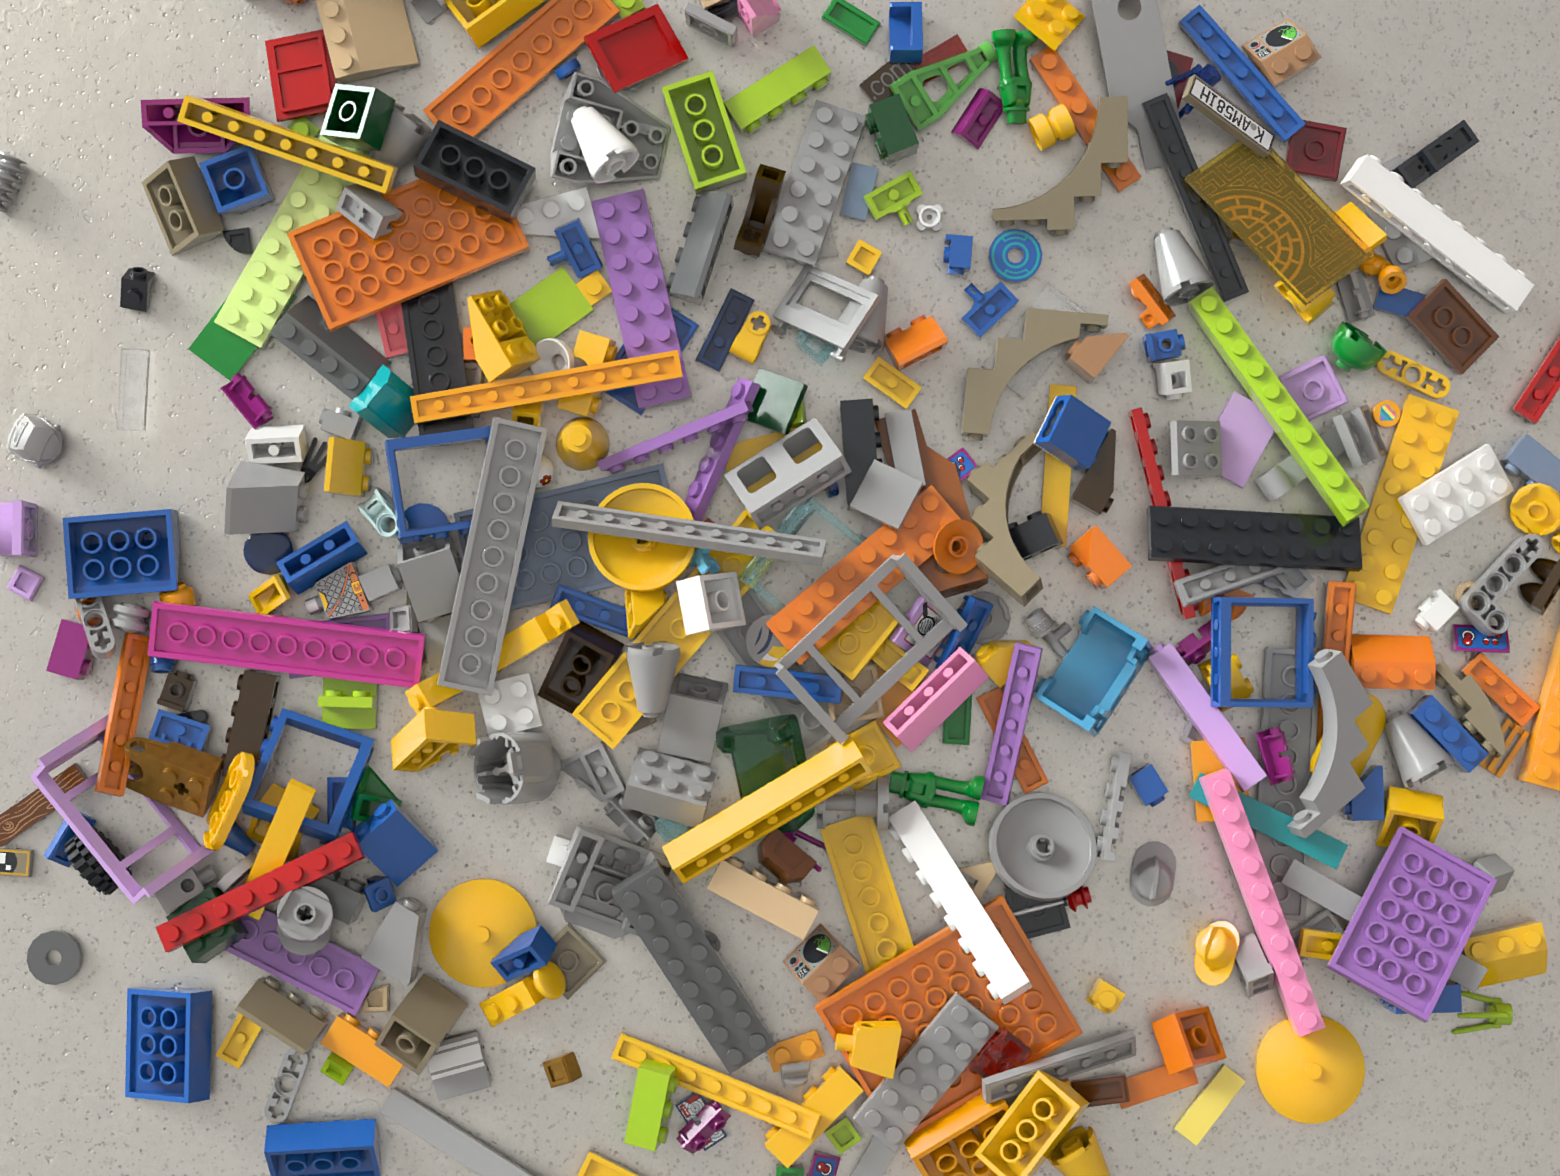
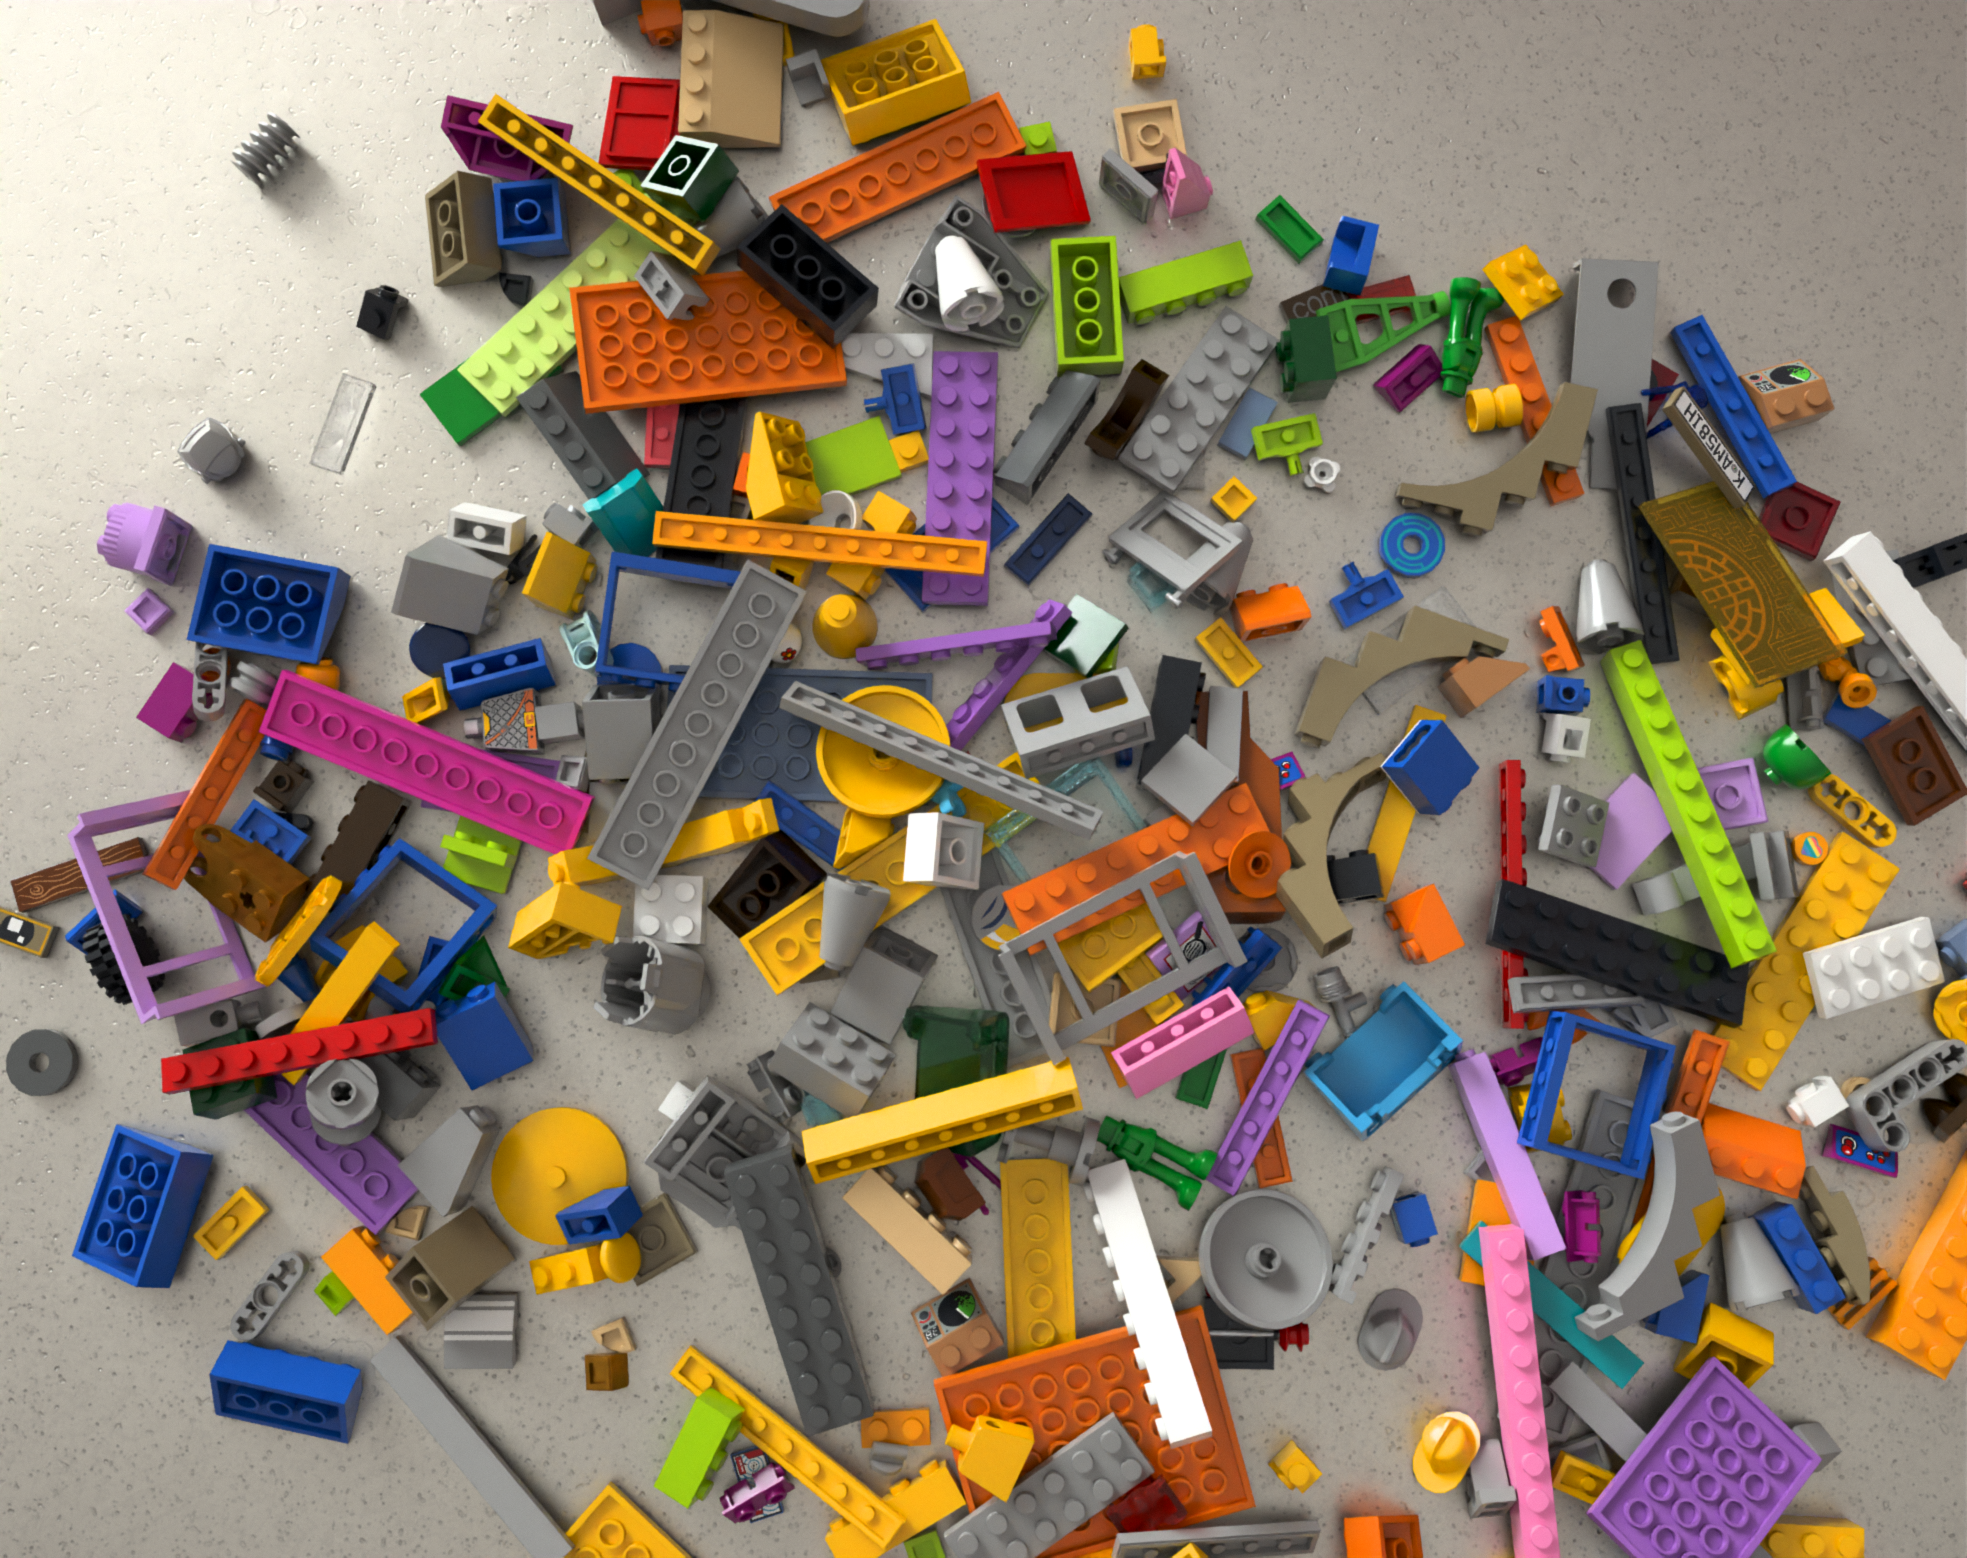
camera: 15 degrees right, 5 degrees down
magenta hinge [220,373,274,429] -> none
dark tan slope [235,976,330,1055] -> none
blue bracket [363,875,397,912] -> none
blue tile [554,58,581,81] -> none
light grey wing [561,741,626,802] -> none
yellow piece [729,311,771,365] -> none
blue plate [733,664,844,704] -> none
yellow plate [828,719,902,792] -> none
blue brick [943,234,973,276] -> none
dark brown slope [1069,428,1116,516] -> none
orange plate [1460,652,1540,727] -> none
none -> tan tile [591,1316,637,1353]

